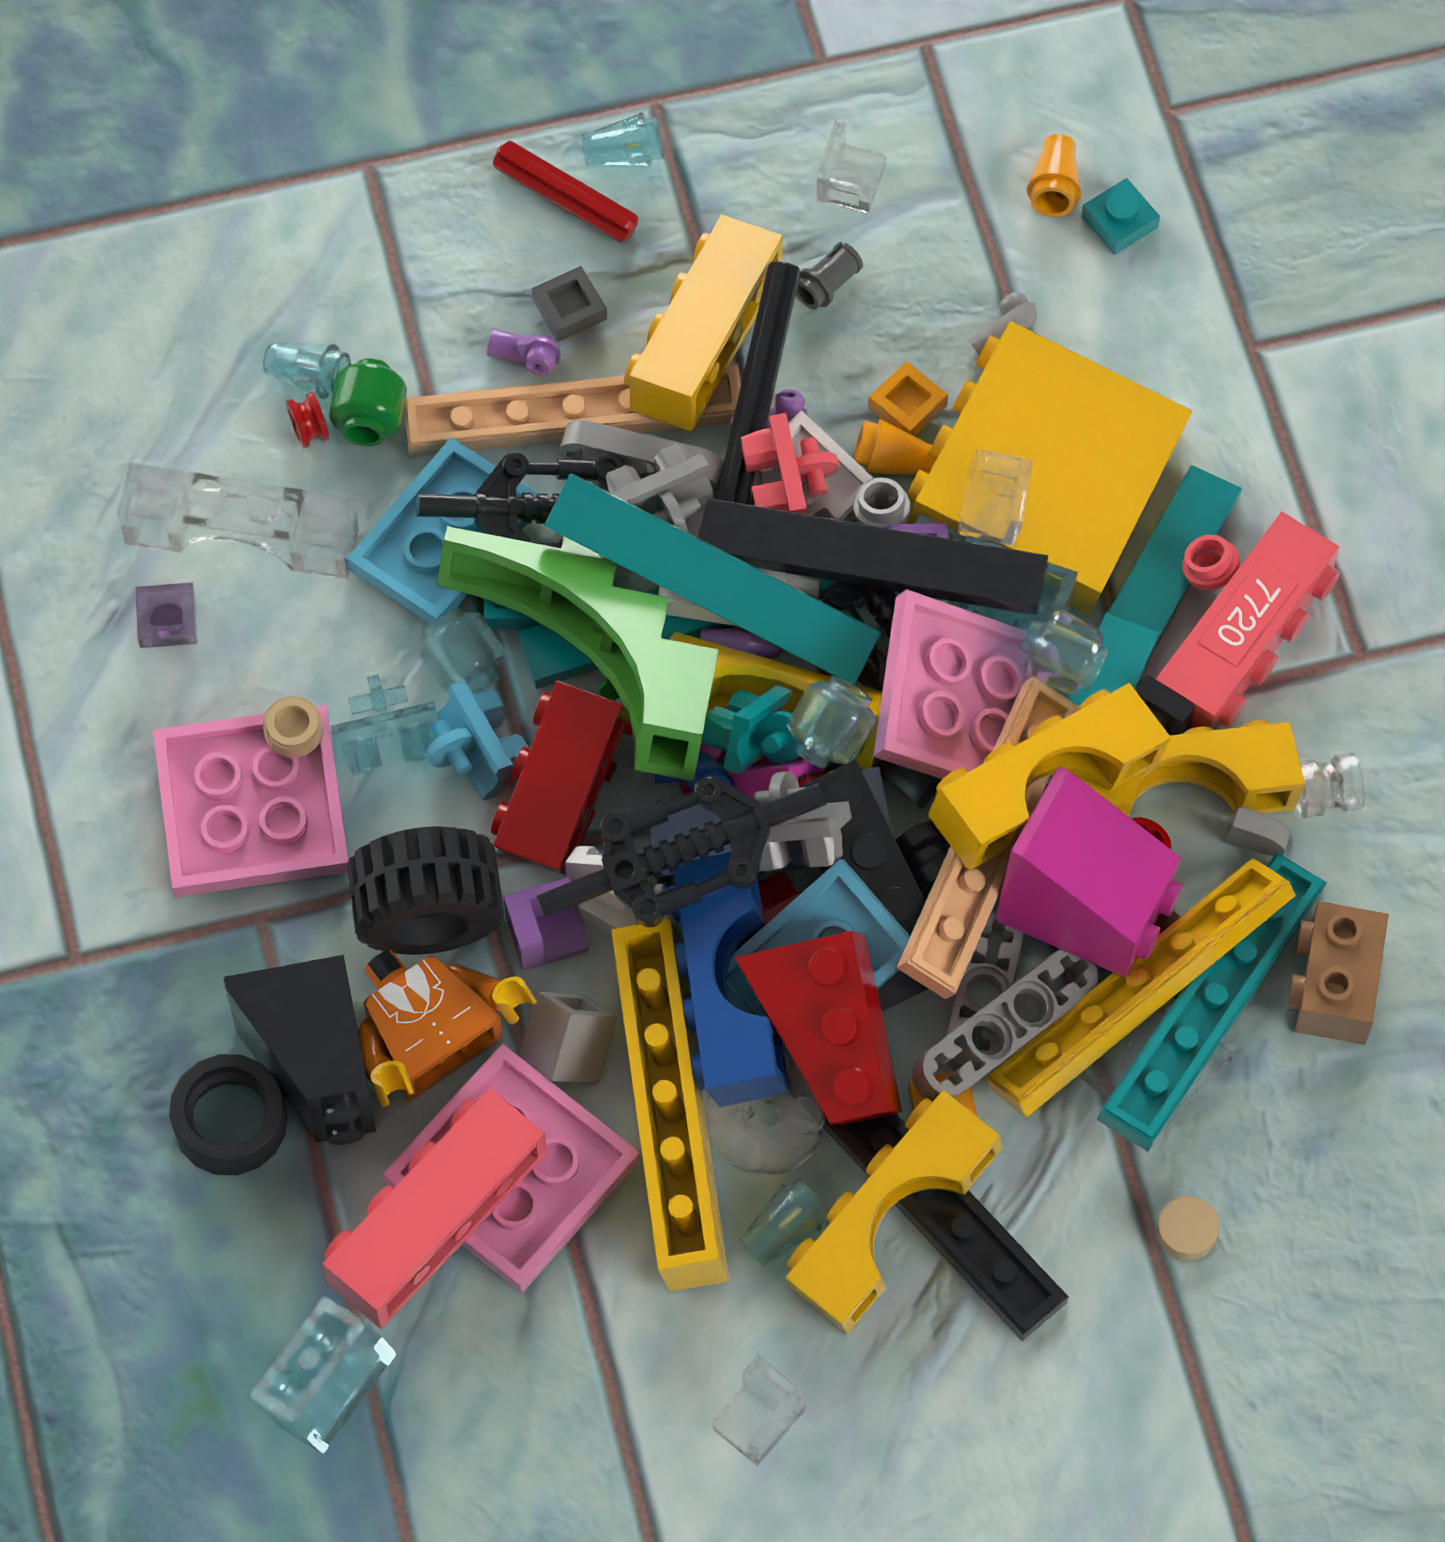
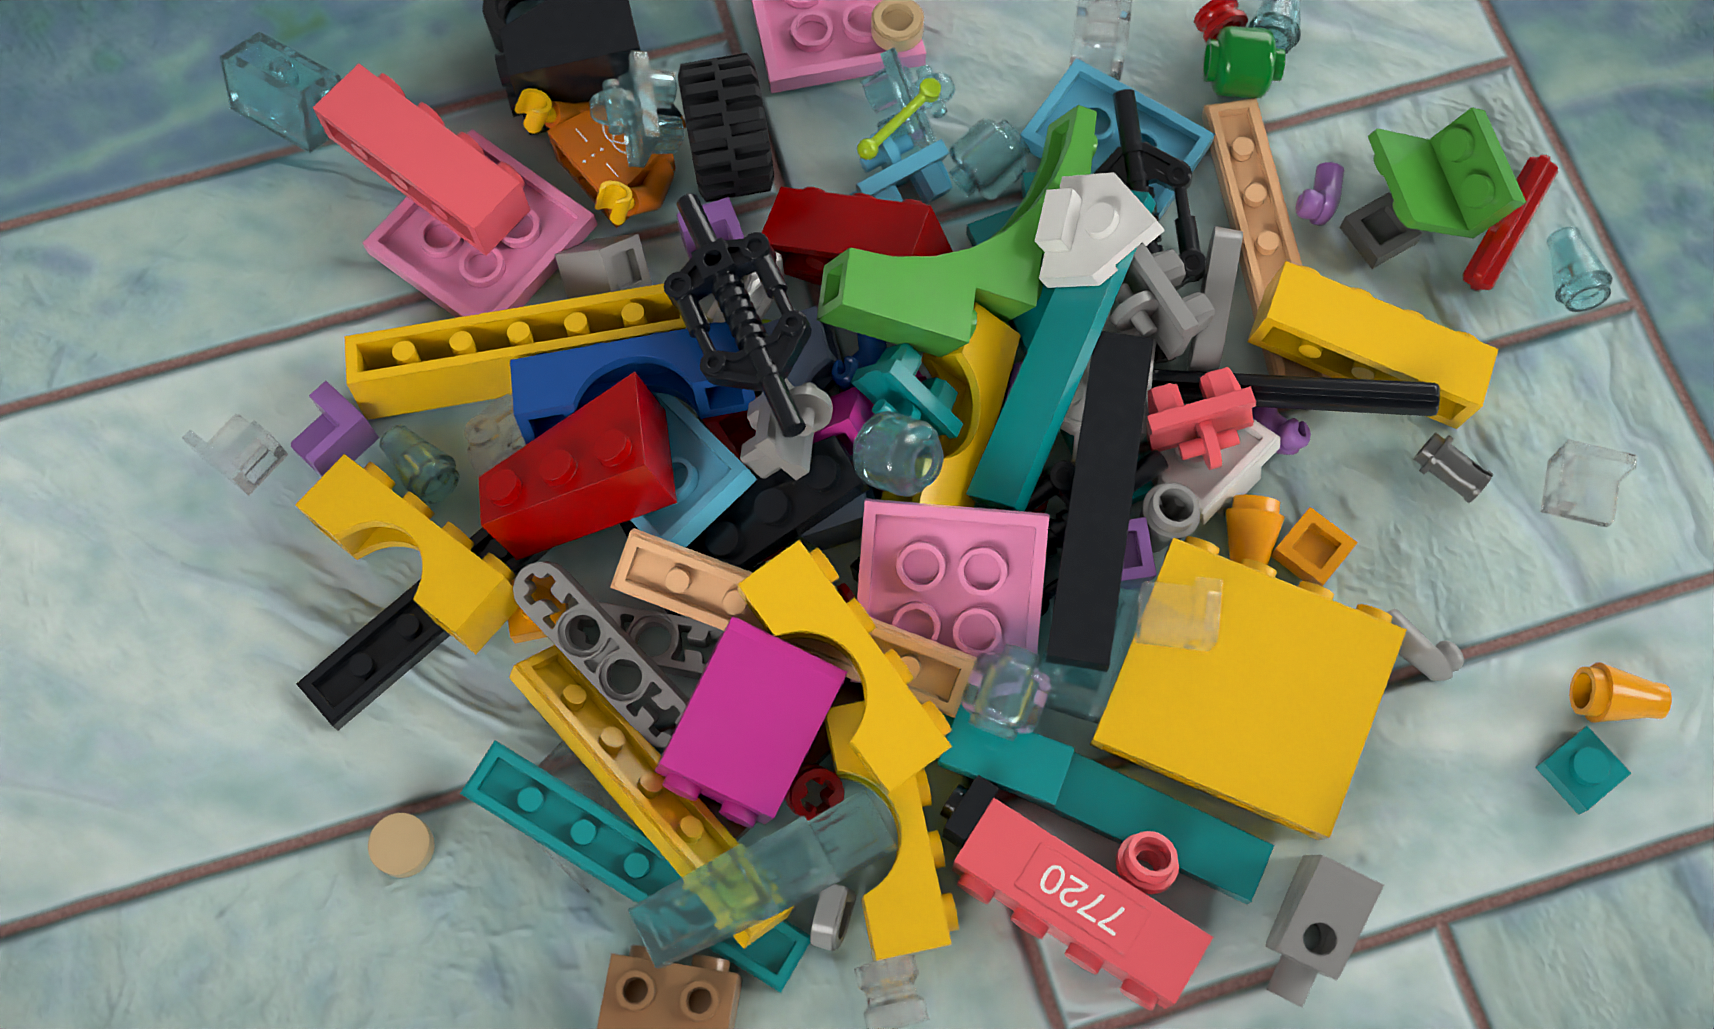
camera: 90 degrees right, 5 degrees up
none -> medium lavender panel [291,381,379,477]
none -> clear light blue hips [589,50,684,168]
none -> clear light blue slope [628,789,898,969]
none -> lime hinge [857,78,941,160]
none -> white plate [1035,172,1165,288]
none -> light grey torso [1265,855,1384,1007]
none -> bright green bracket [1368,107,1526,239]

